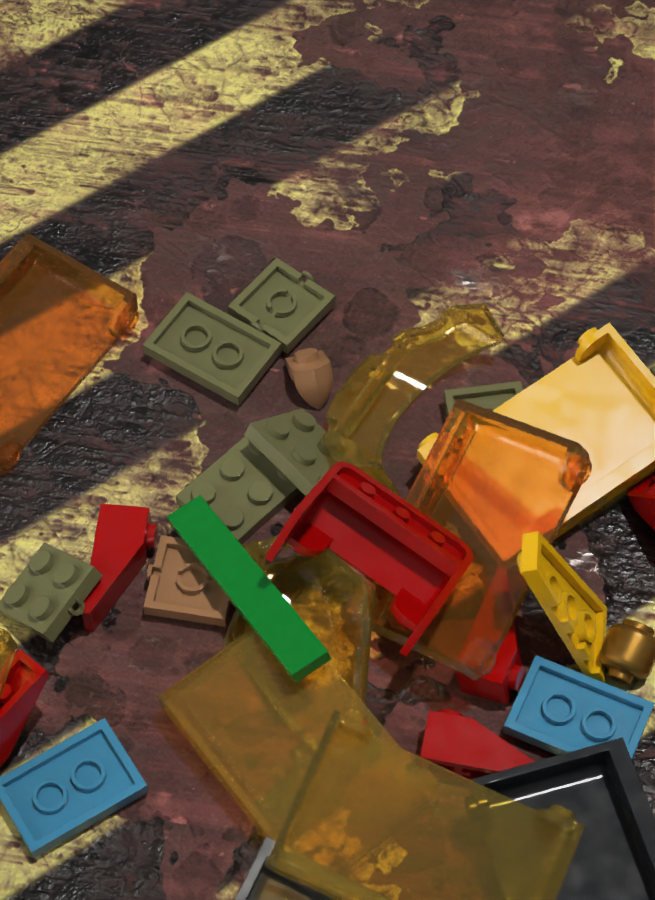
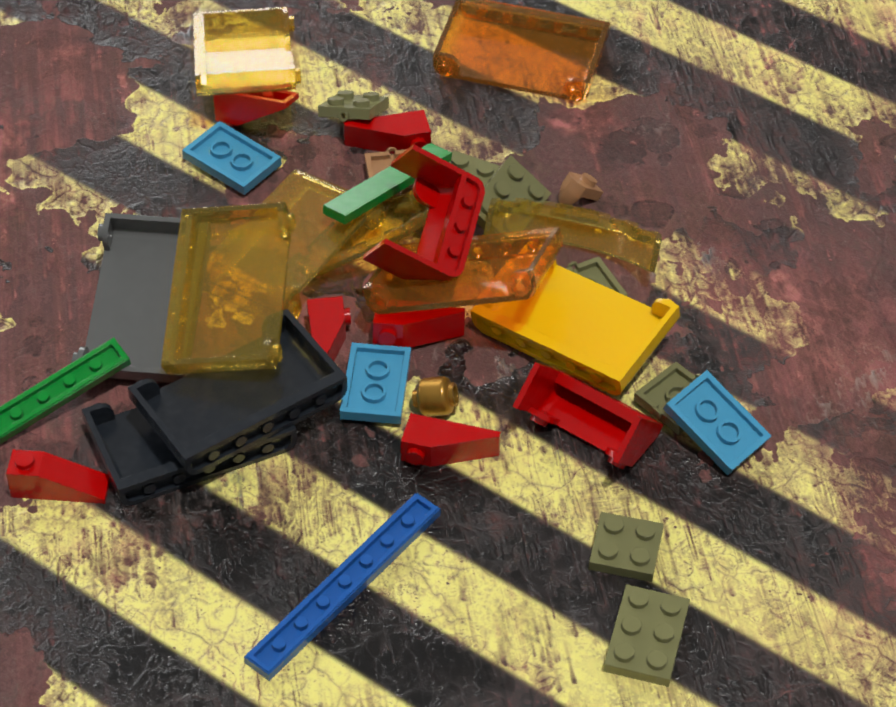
camera: 70 degrees right, 10 degrees down
olive plate [142,292,282,406] -> none
olive plate [228,258,335,354] -> none
yellow wing [517,531,607,682] -> none

